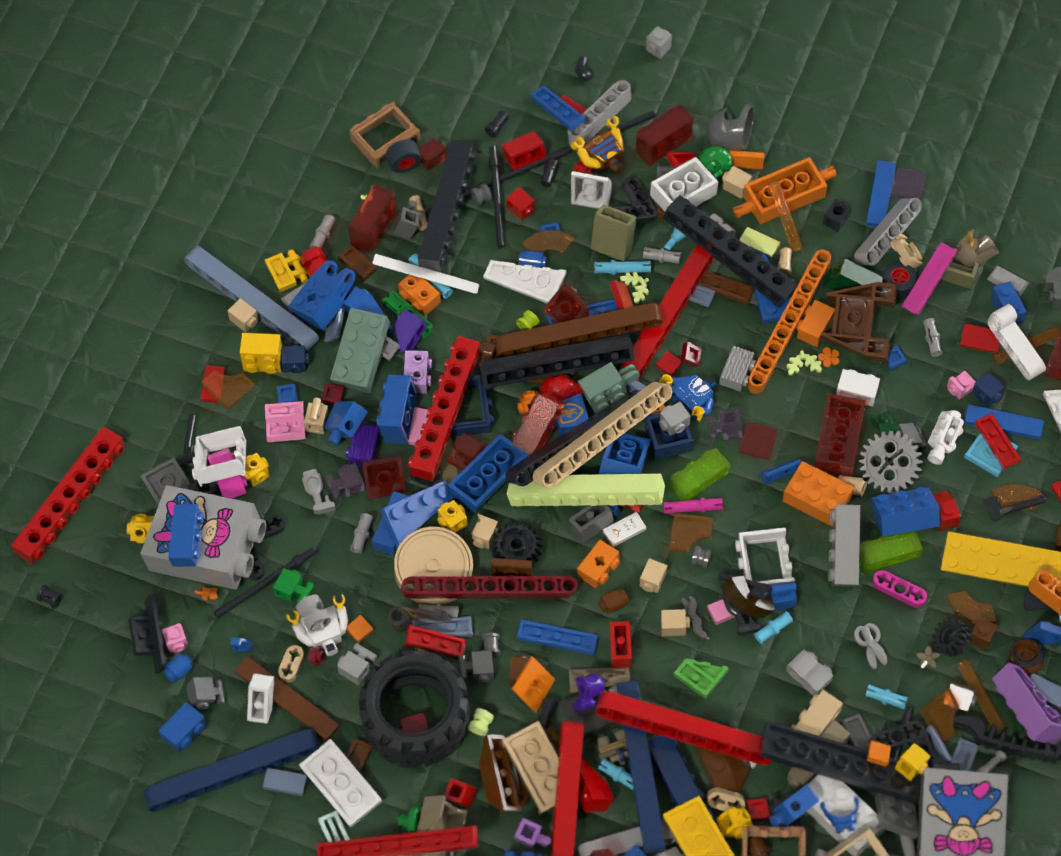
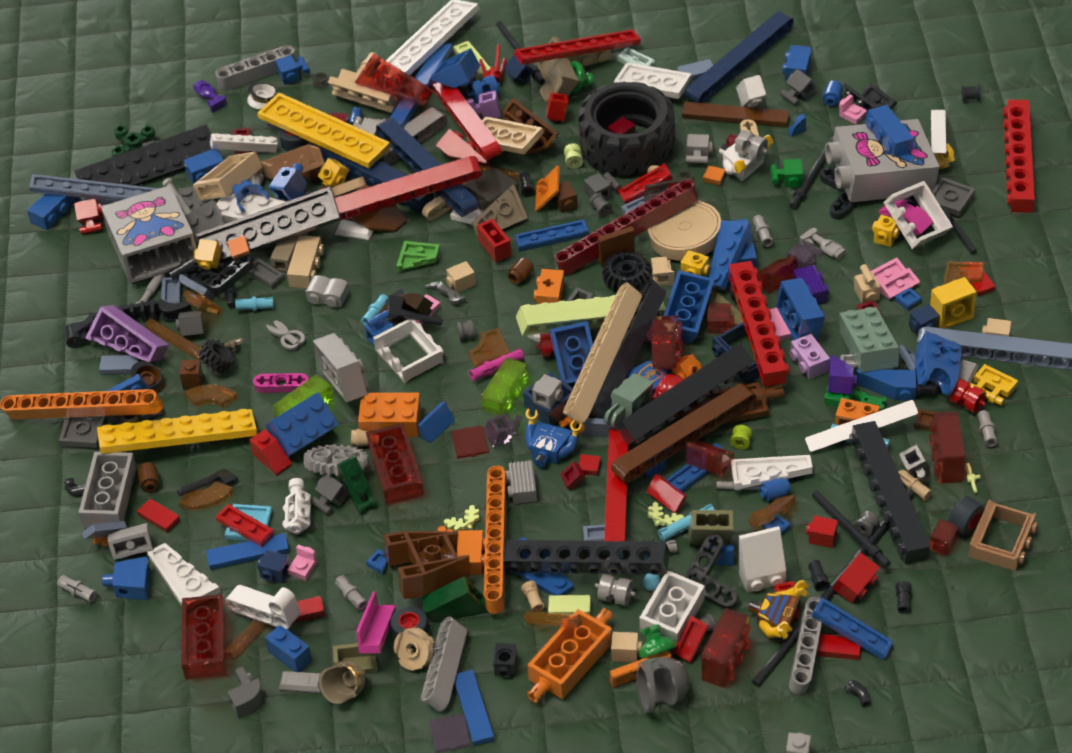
camera: 155 degrees right, 15 degrees down
blue torso [325,401,368,446] -> none
dark purple piece [572,673,604,711] -> none
tan brick [640,559,667,593] -> none
white brick [836,369,880,407] -> none
none -> white sticker [931,110,946,153]

